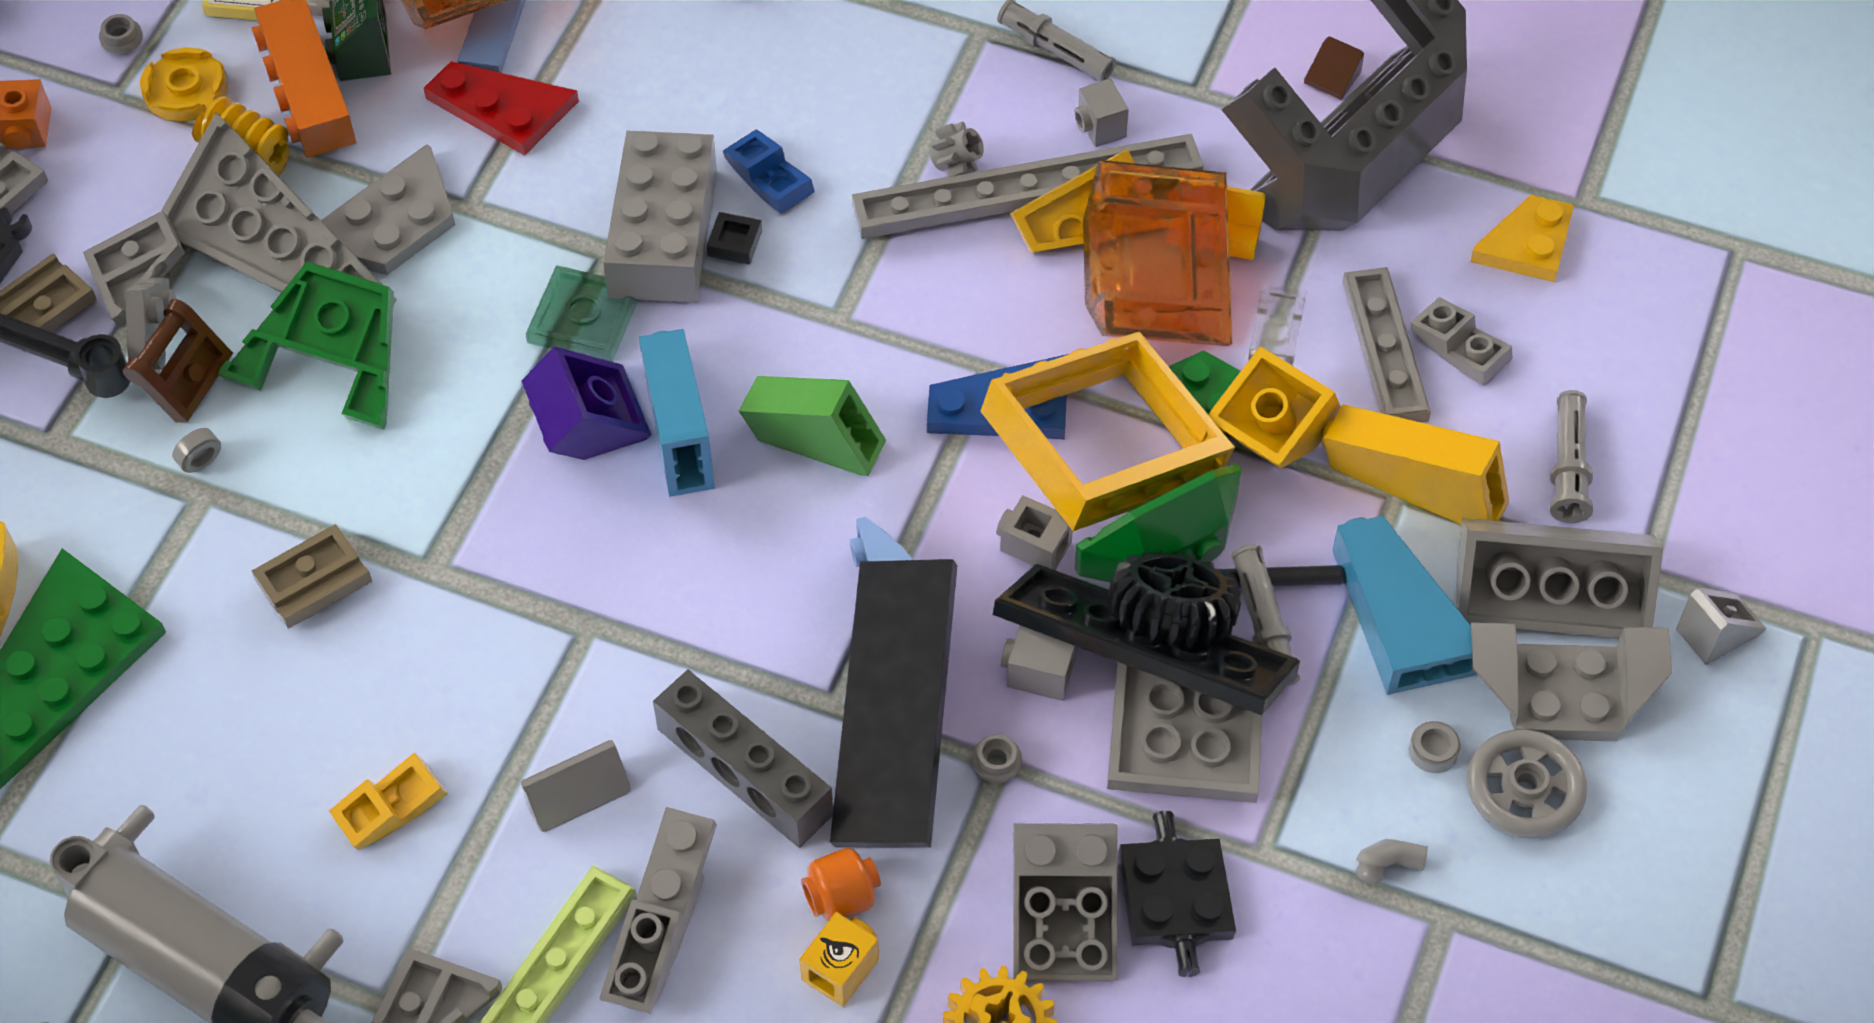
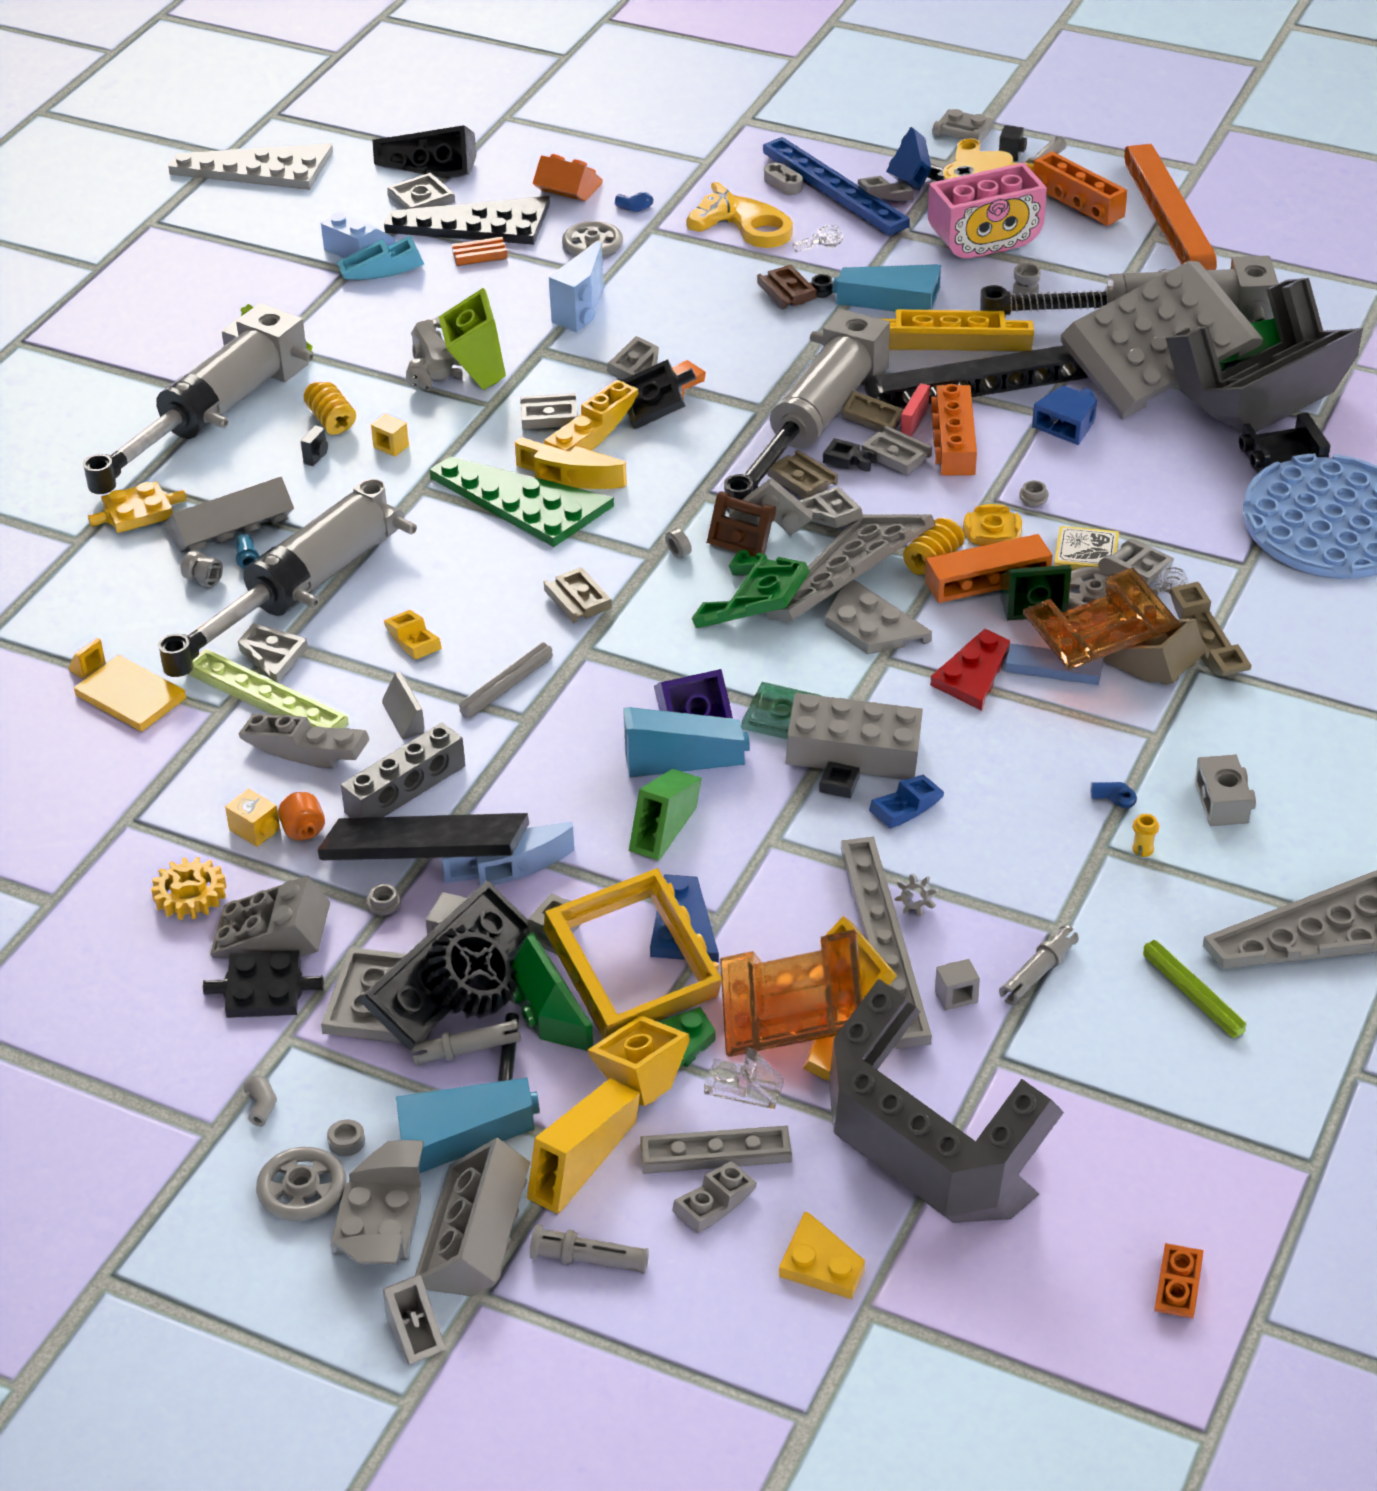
camera: 95 degrees right, 15 degrees down
none -> light grey axle [459,642,553,718]

